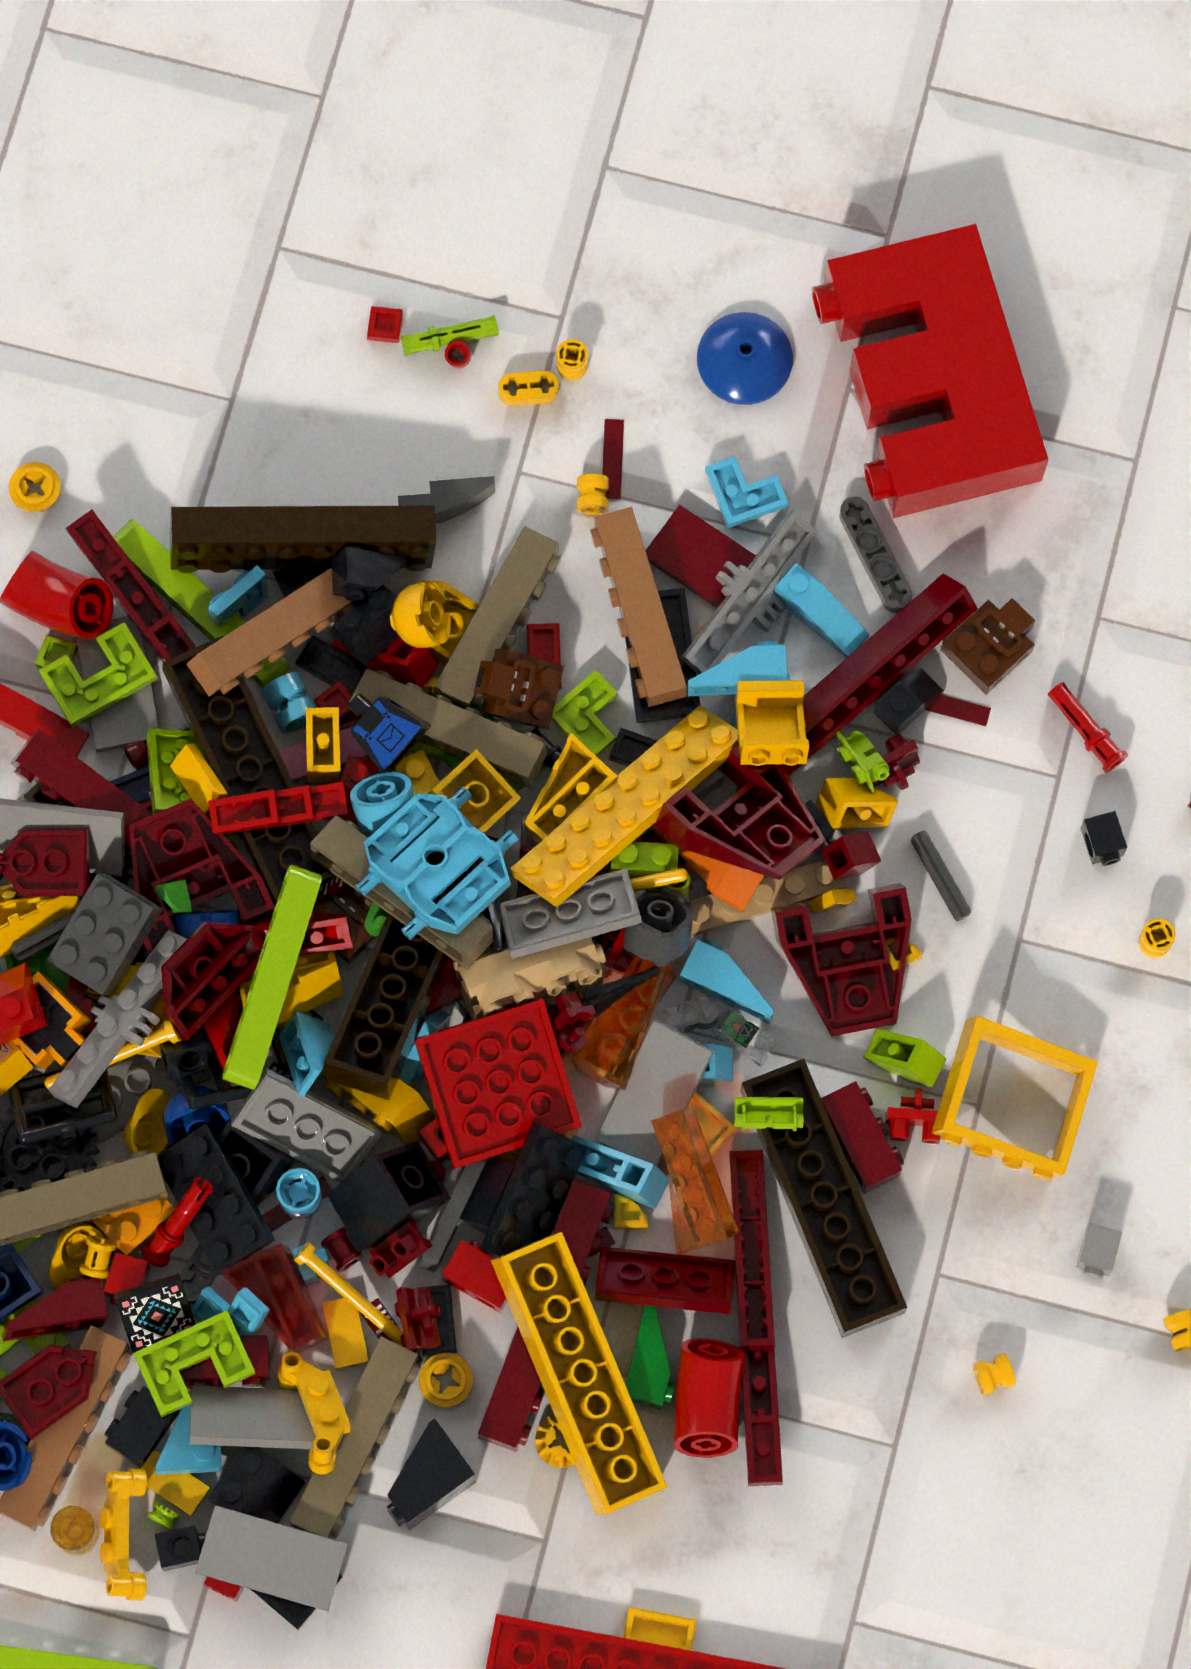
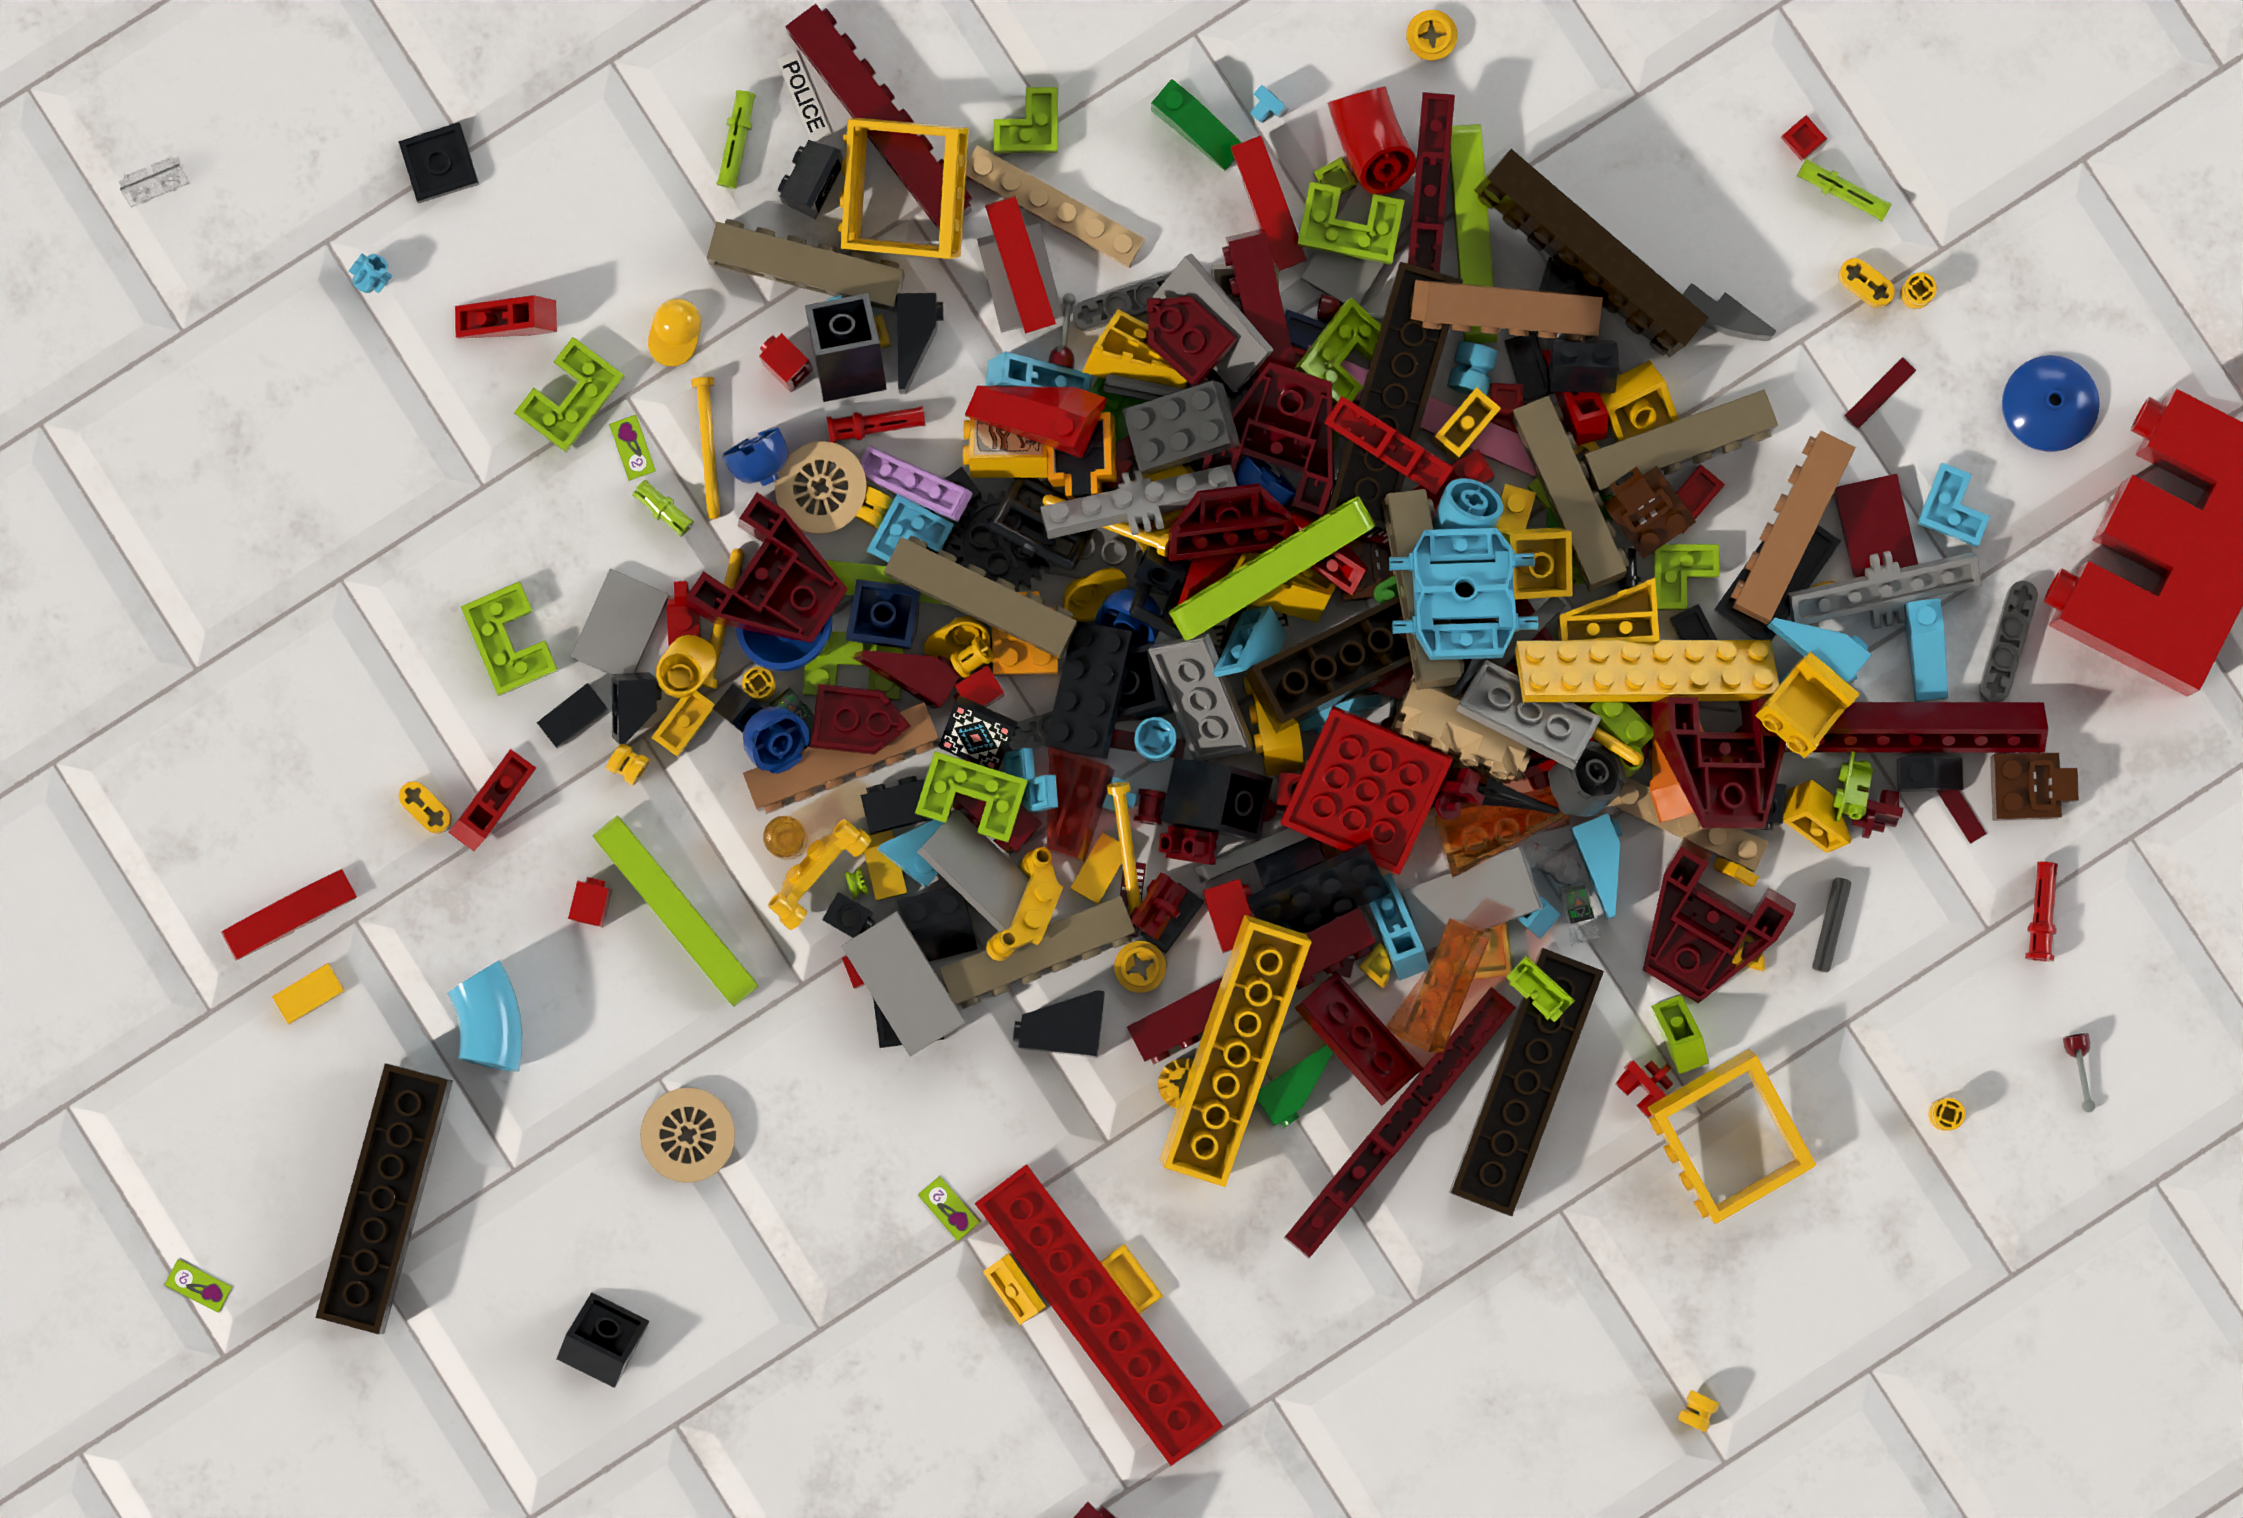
camera: 50 degrees right, 10 degrees up
red pin [141,1177,213,1268] -> none
bright green tile [155,879,192,914] -> none
yellow tile [170,743,228,816] -> none
medium azure plate [208,566,268,628] -> none
black slope [332,547,405,601] -> none
torso [347,693,432,773] -> none
yellow cylinder [390,581,451,648] -> none
red hinge [445,341,472,368] -> none
yellow wheel [576,474,609,515] -> none
red brick [674,1338,745,1458] -> none
dark red brick [821,831,881,880] -> none
dark red brick [821,1081,904,1194] -> none
yellow wheel [972,1353,1016,1396] -> none
light grey brick [1076,1223,1122,1279] -> none
black brick [1080,811,1127,866] -> none

